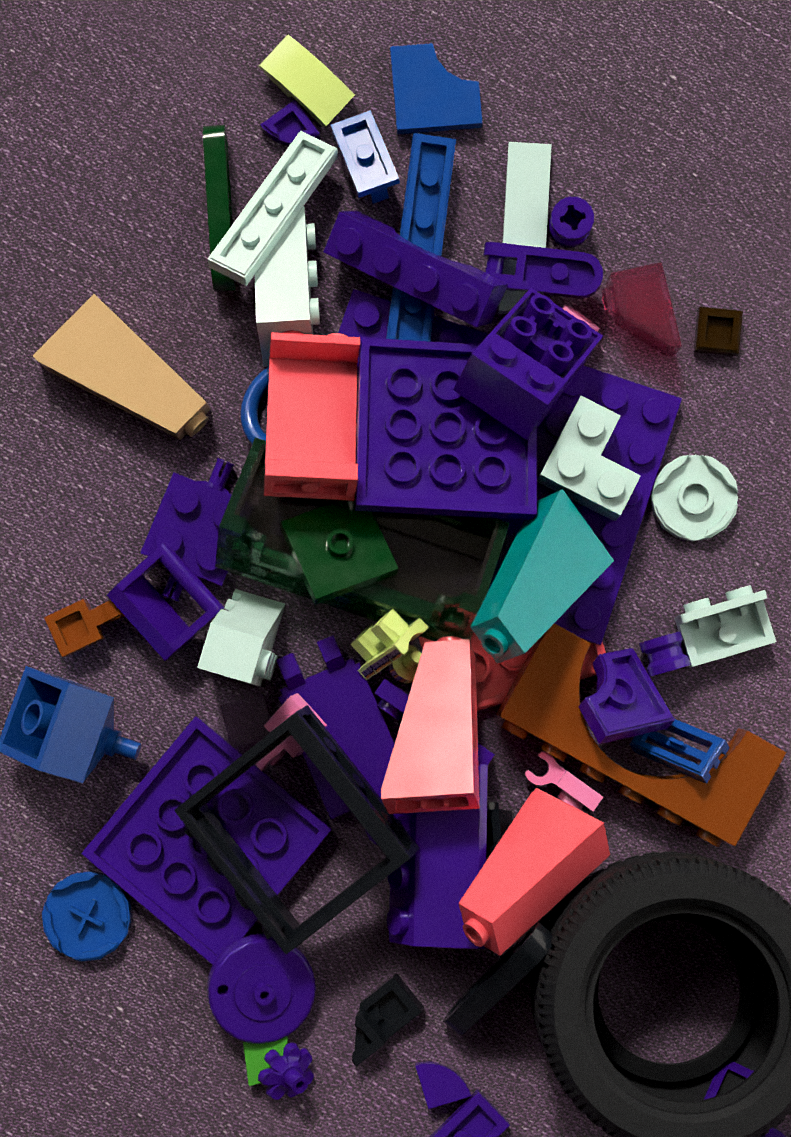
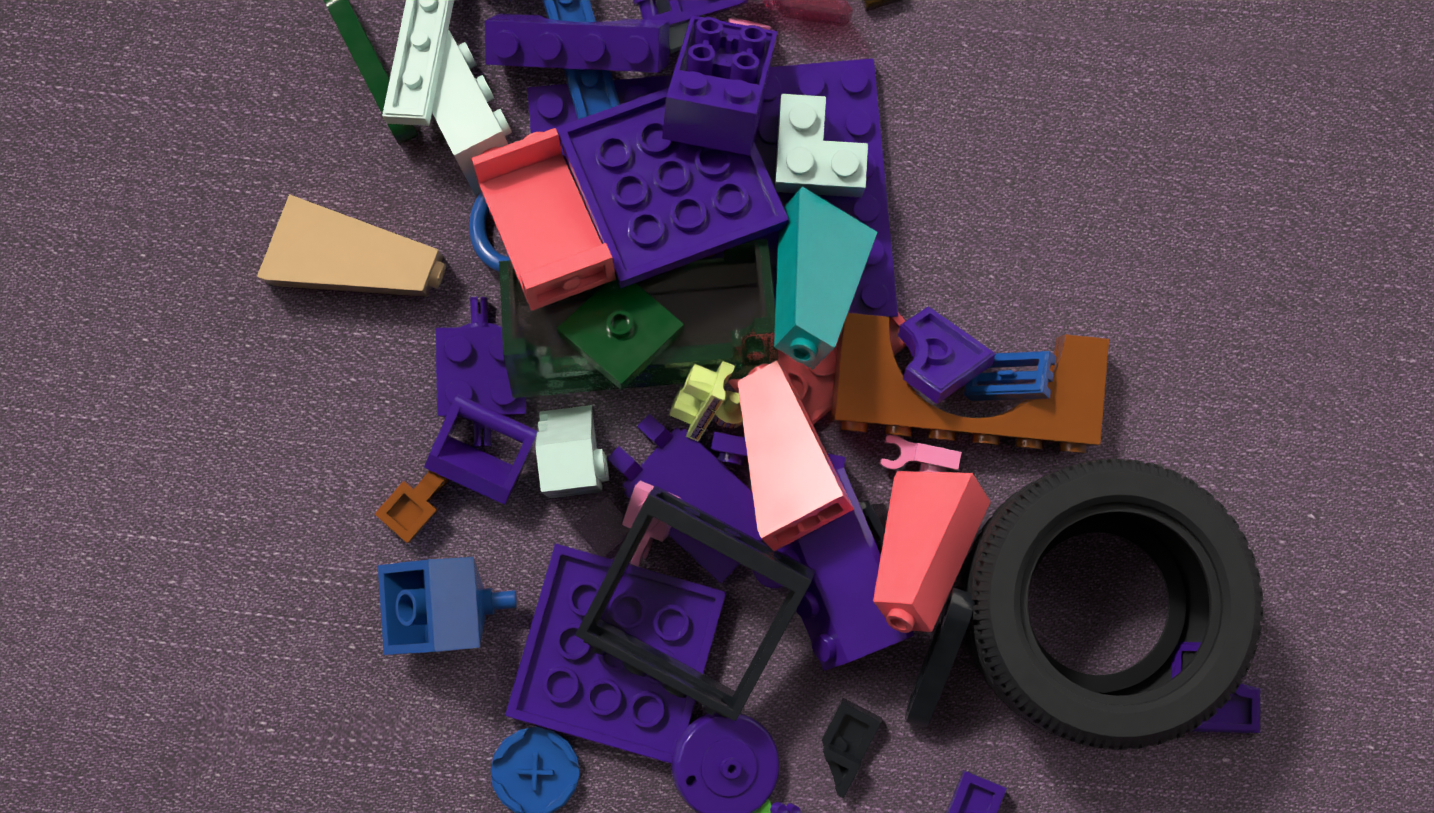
camera: 30 degrees left, 0 degrees up
dark purple tile [415,1061,471,1109] -> none
dark purple wheel [639,631,691,677] -> none
light aqua tile [650,455,738,542] -> none
light aqua bracket [674,585,776,668] -> none

